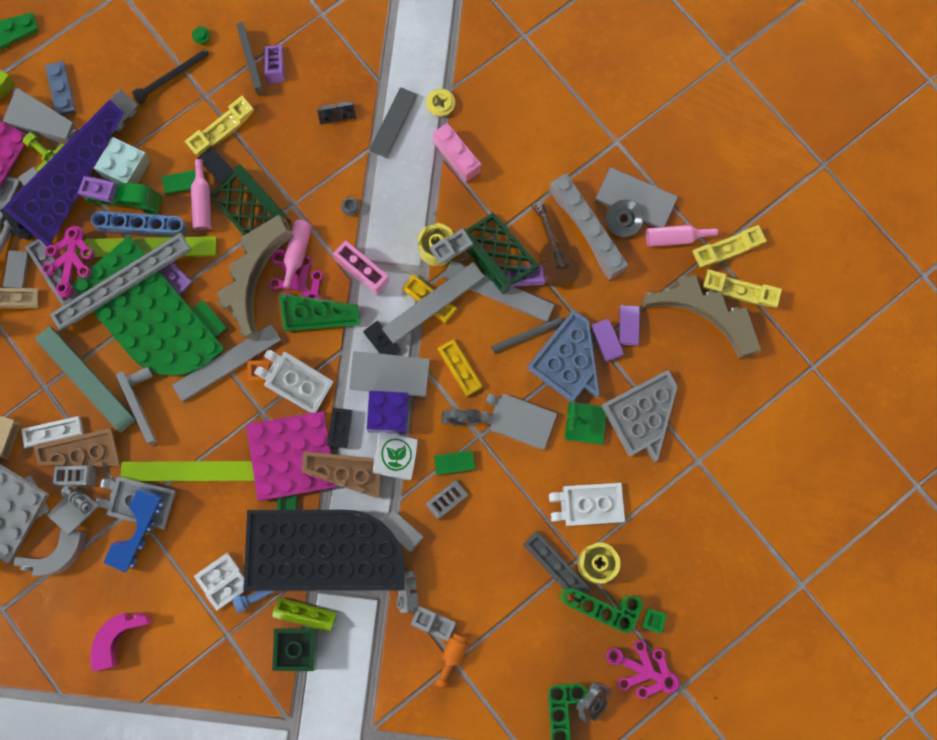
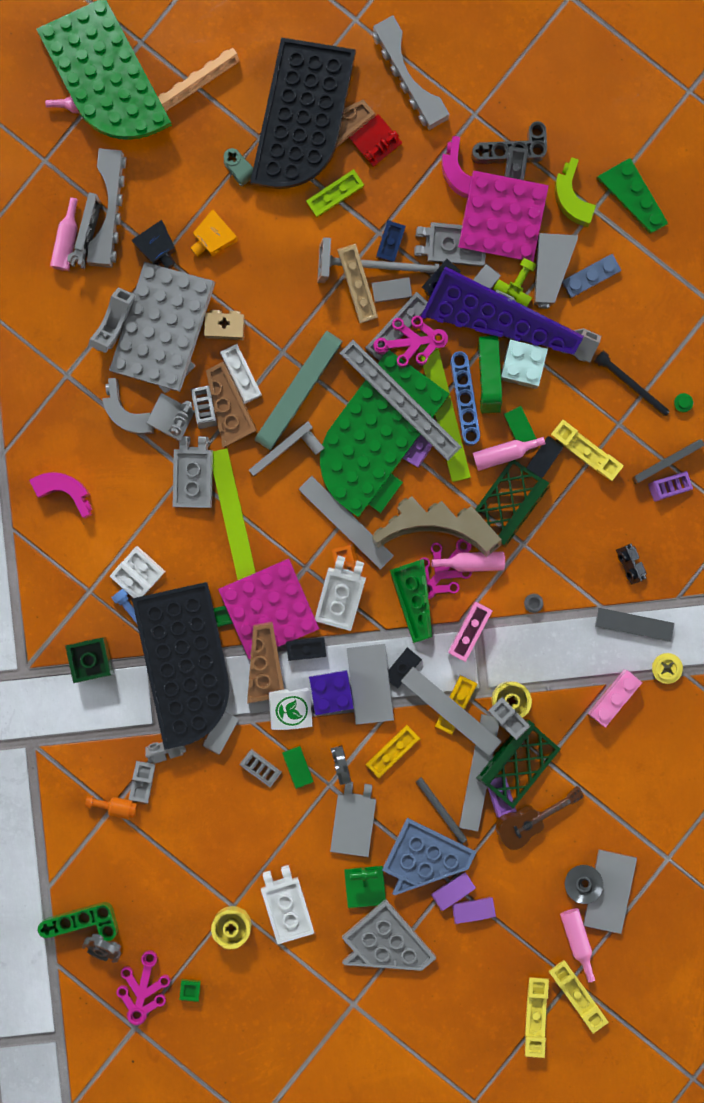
camera: 80 degrees right, 10 degrees up
medium lavender plate [78,176,118,202] -> none
blue arch [103,487,164,572] -> none
lime plate [272,597,337,632] -> none
dark grey tile [522,531,592,602] -> none
light grey arch [549,173,628,281] -> none
green beam [559,587,643,633] -> none
dark tan arch [641,274,761,359] -> none

